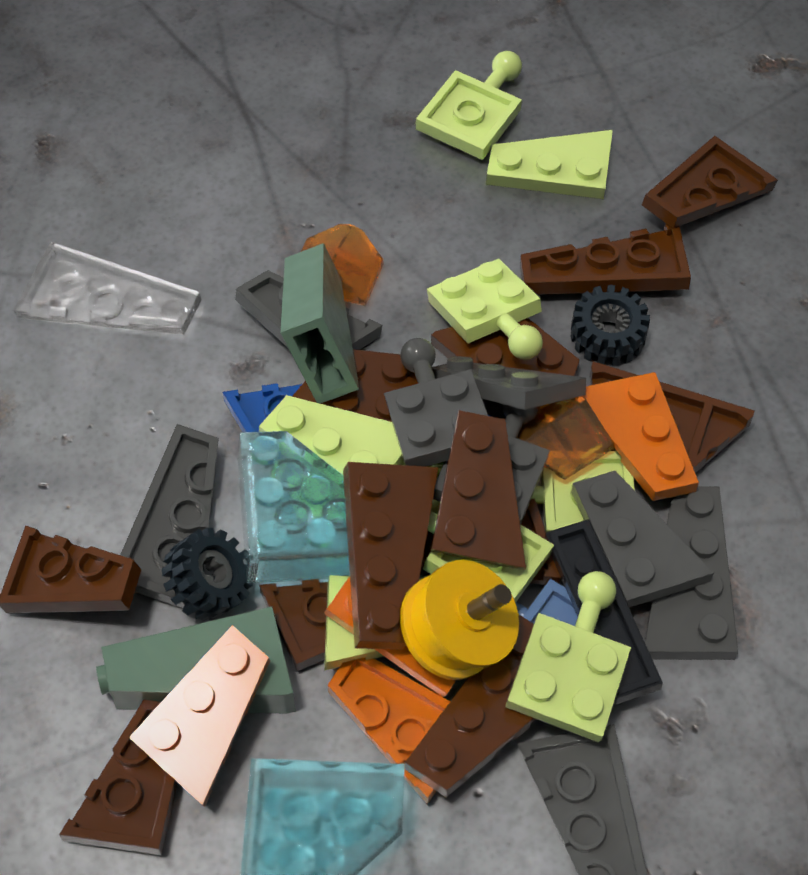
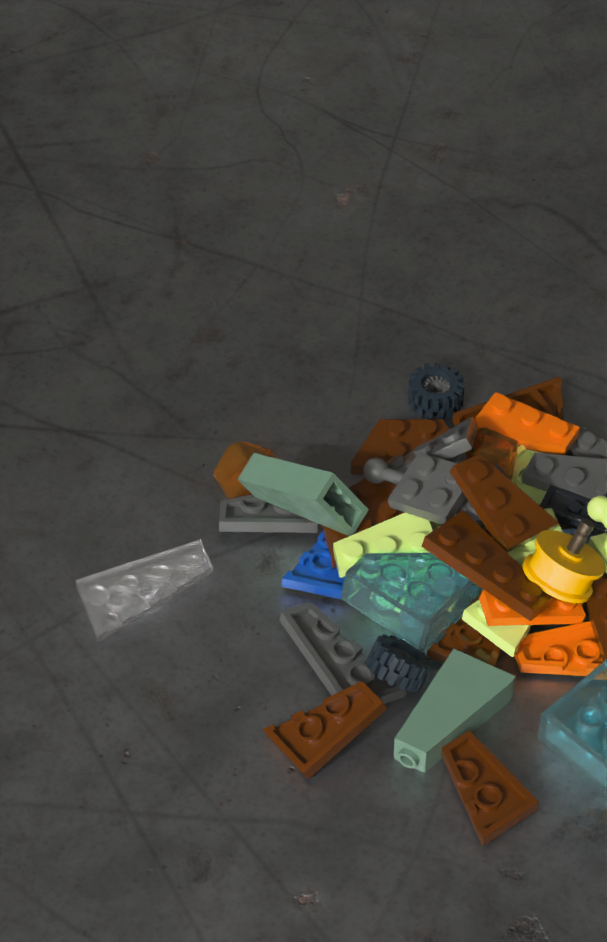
camera: 45 degrees left, 10 degrees down
wing [129,625,270,807] -> none
yellowish green plate [416,51,522,160] -> none
yellowish green plate [427,259,543,360] -> none
yellowish green wing [486,130,613,199] -> none
reddish brown wing [520,224,691,295] -> none
reddish brown wing [642,136,778,228] -> none

